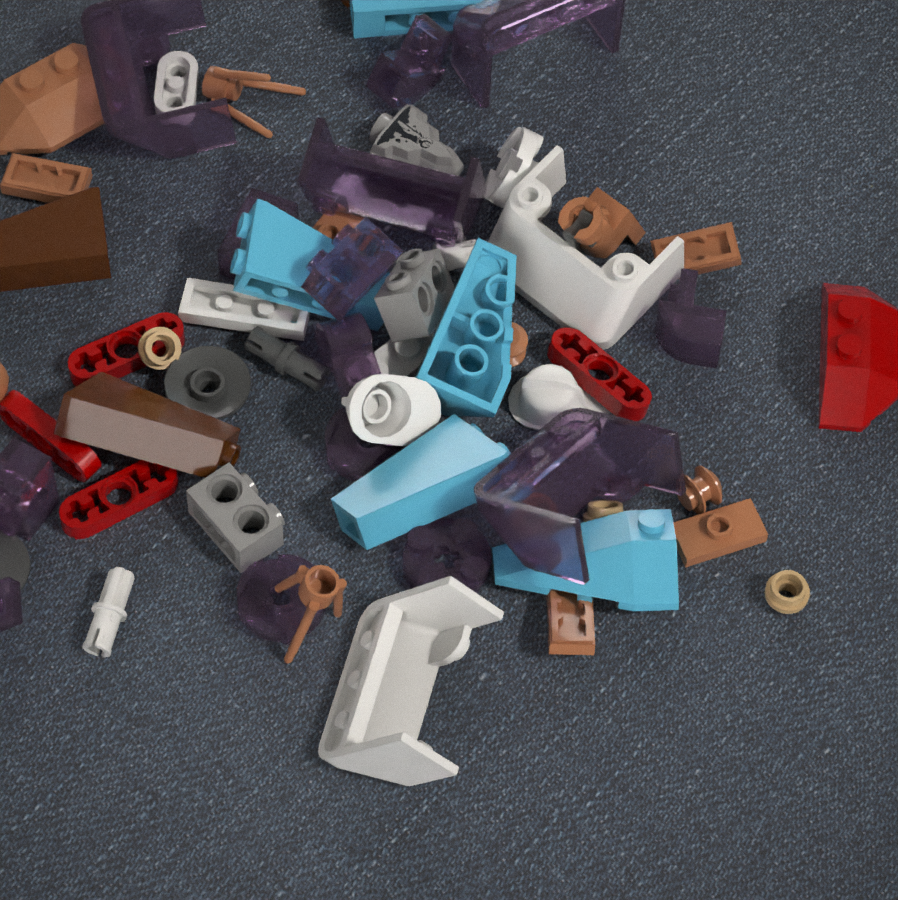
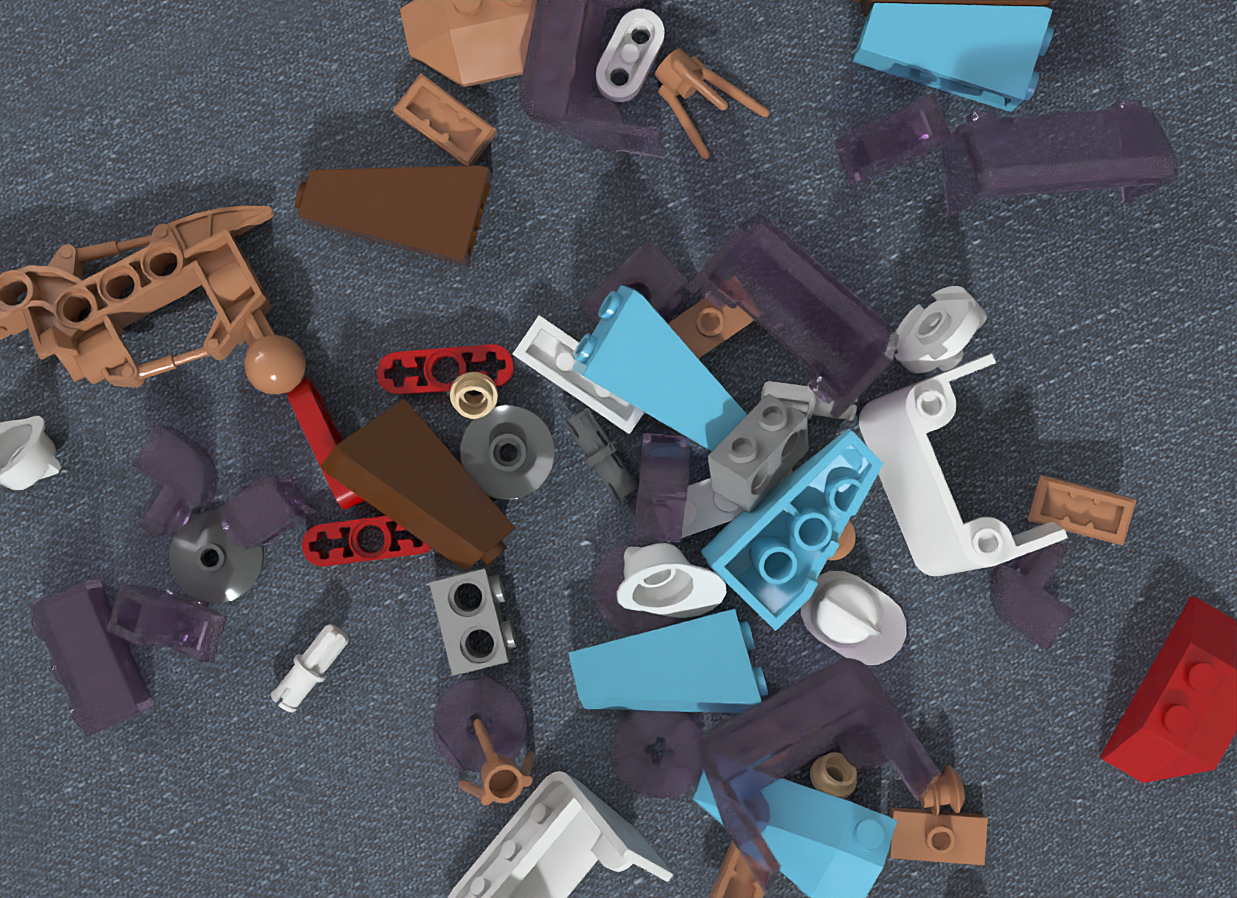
camera: 30 degrees right, 30 degrees up
clear purple brick [301,217,404,321] -> none
light grey rock [366,104,464,179] -> none
red beam [547,327,652,422] -> none
nougat plate [558,187,646,258] -> none

